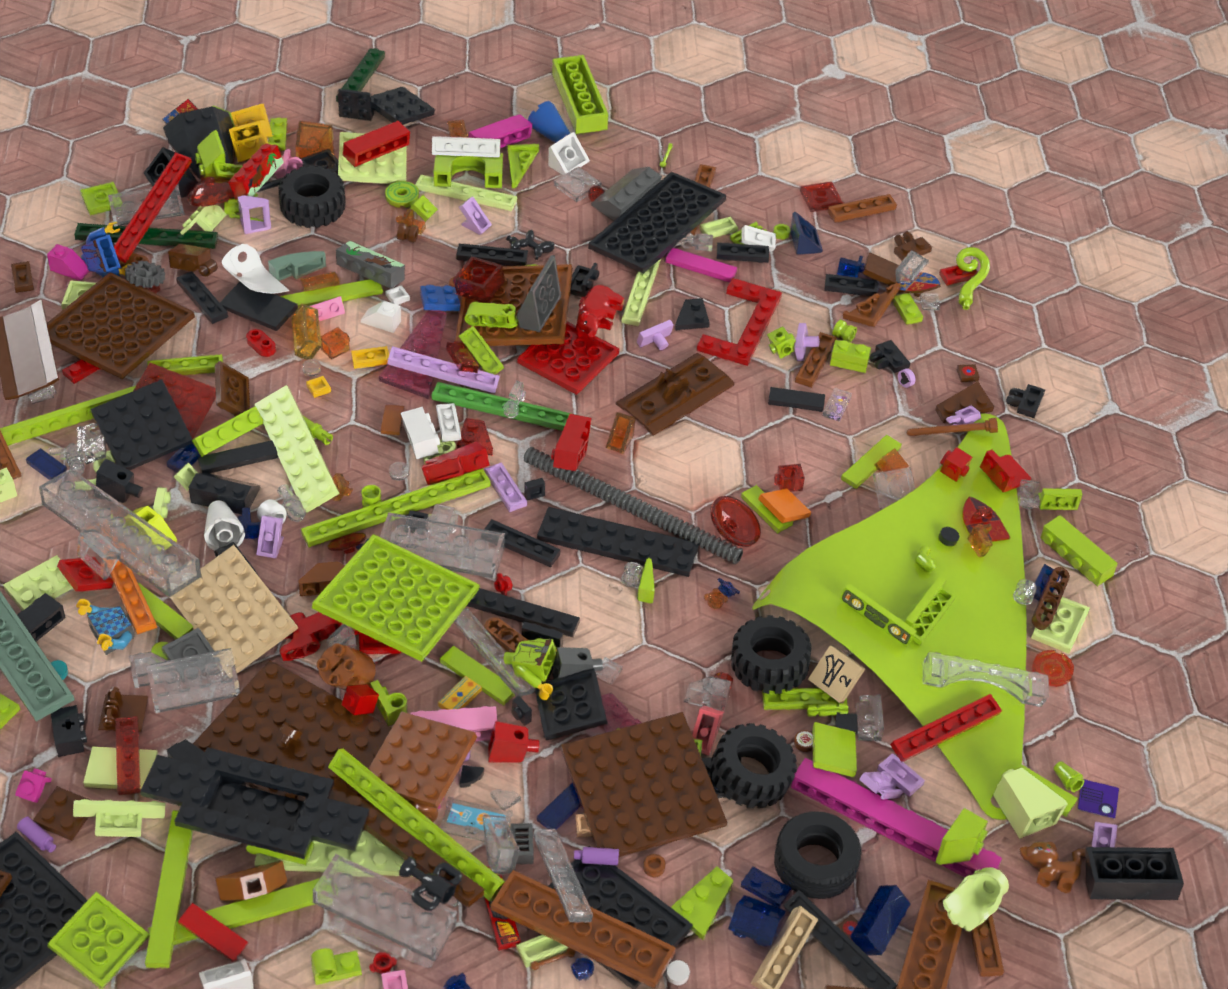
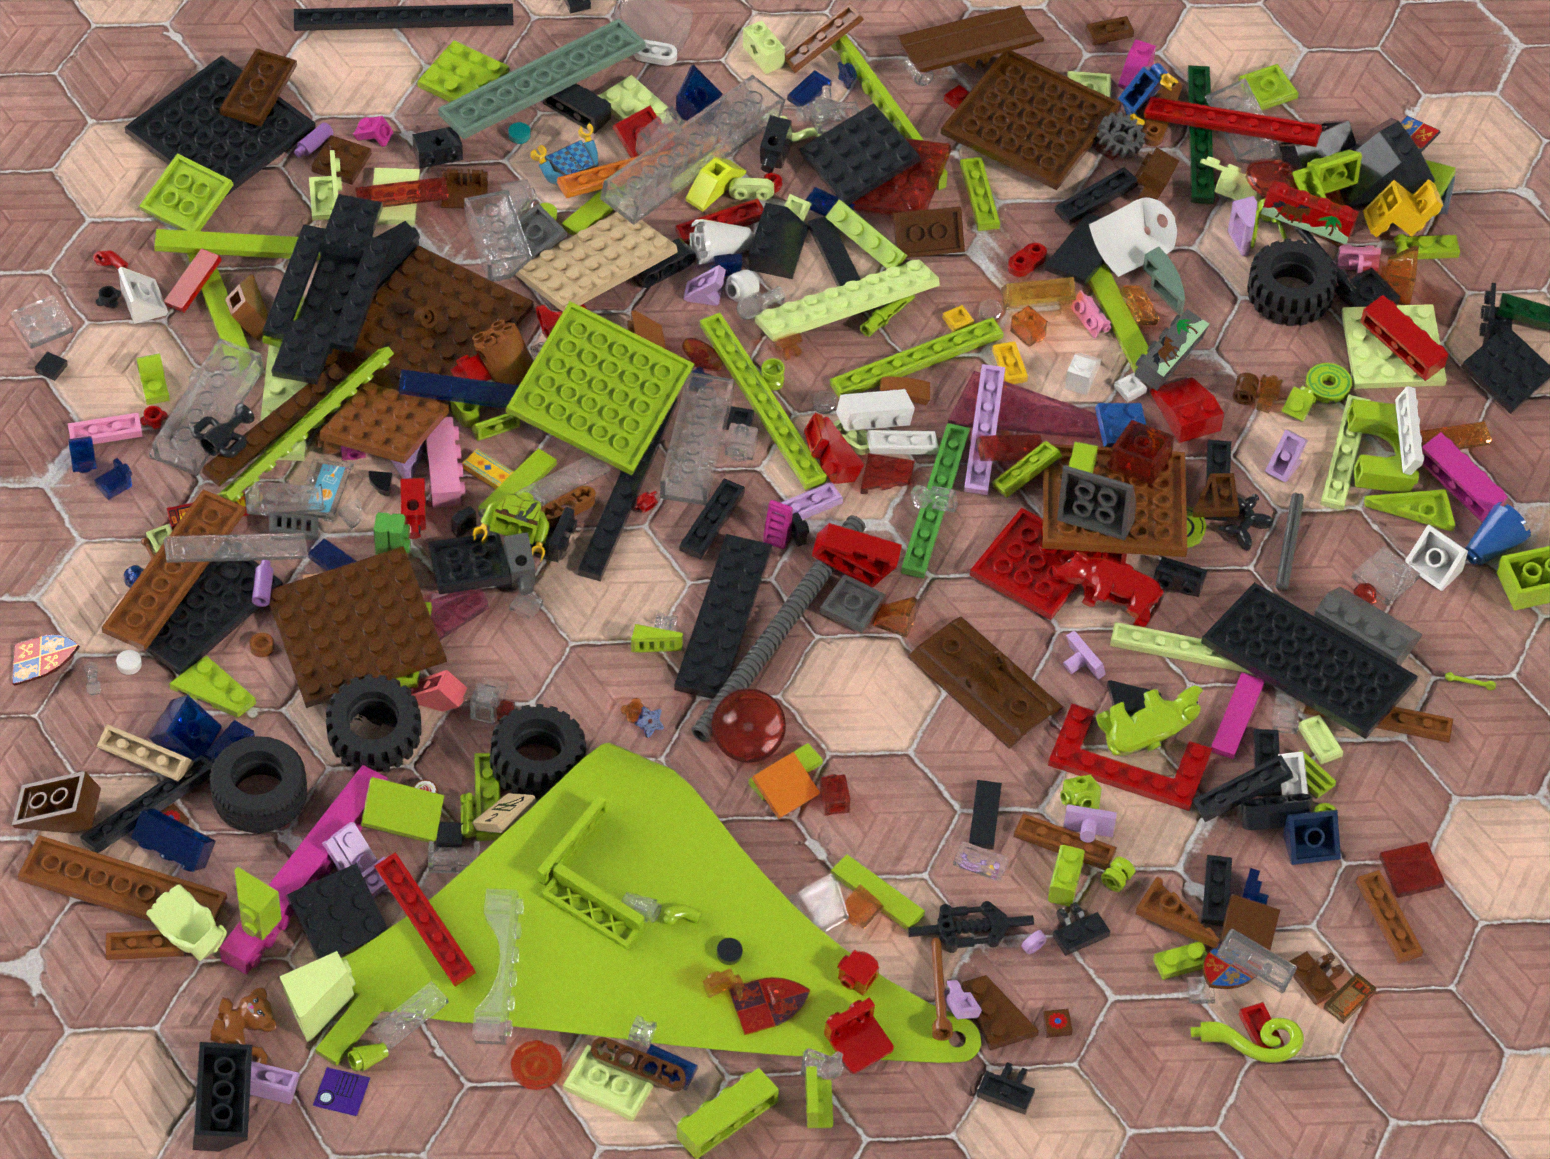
camera: 90 degrees right, 5 degrees up
none -> black plate [286,863,388,960]
none -> clear plate [371,981,449,1051]
none -> bright green brick [374,512,411,555]
none -> clear blue tile [398,369,519,408]
none -> lime slope [471,413,520,441]
none -> clear cone [622,892,661,923]
none -> red tile [675,198,764,245]
none -> clear blue slope [676,65,723,126]
none -> dark pink slope [763,500,793,549]
none -> red plate [764,173,783,193]
none -> dark grey plate [820,574,886,633]
none -> lime tile [830,317,1004,399]
none -> clear blue plate [837,62,857,89]
none -> black bar [907,901,1034,953]
none -> lime animal [1096,685,1203,756]
none -> red slope [1150,377,1224,443]
none -> reddish brown wing [1192,473,1239,518]
none -> black plate [1192,755,1294,822]
none -> black beam [1241,793,1313,830]
none -> dark grey axle [1275,492,1304,591]
none -> clear orange tile [1324,973,1377,1024]

